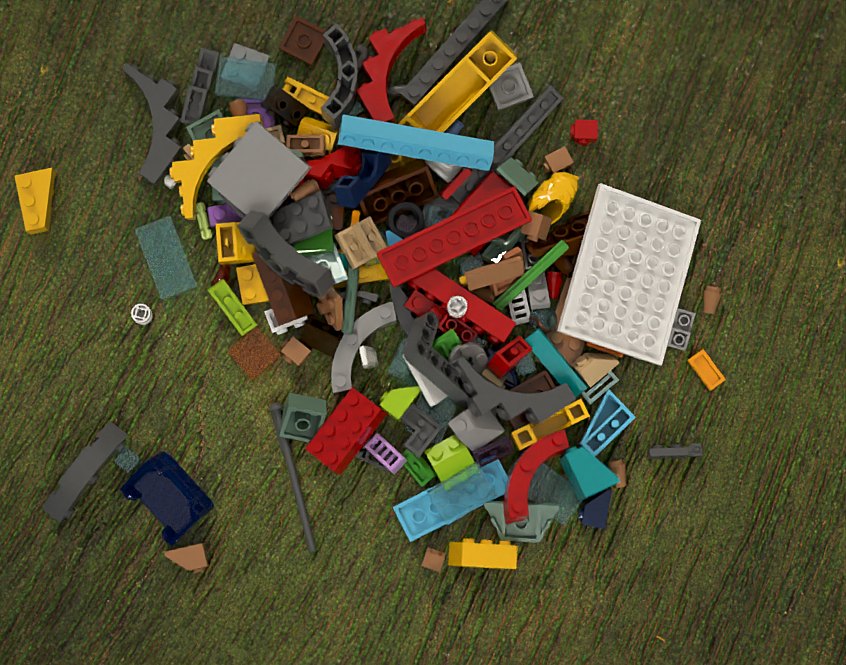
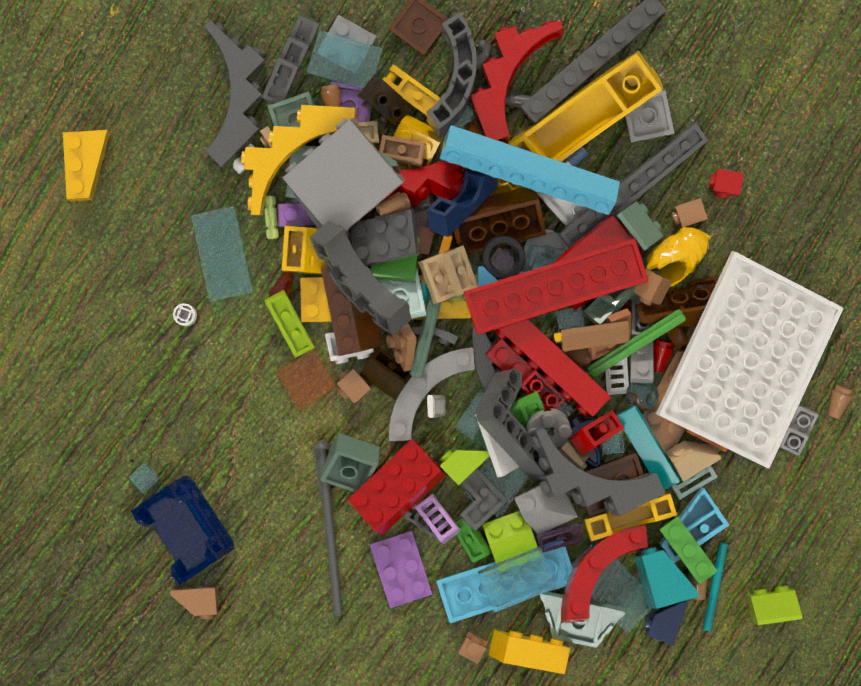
camera: 15 degrees right, 5 degrees up
dark grey brick [42,422,128,523] -> none
red tile [438,167,473,200] -> none
white wheel [447,296,467,318] -> none
dark grey hinge [647,443,702,459] -> none
light orange tile [687,349,726,391] -> none
none -> medium lavender plate [370,531,432,608]
none -> bright green plate [659,516,718,584]
none -> teal bar [703,542,728,631]
none -> lime slope [748,586,802,625]

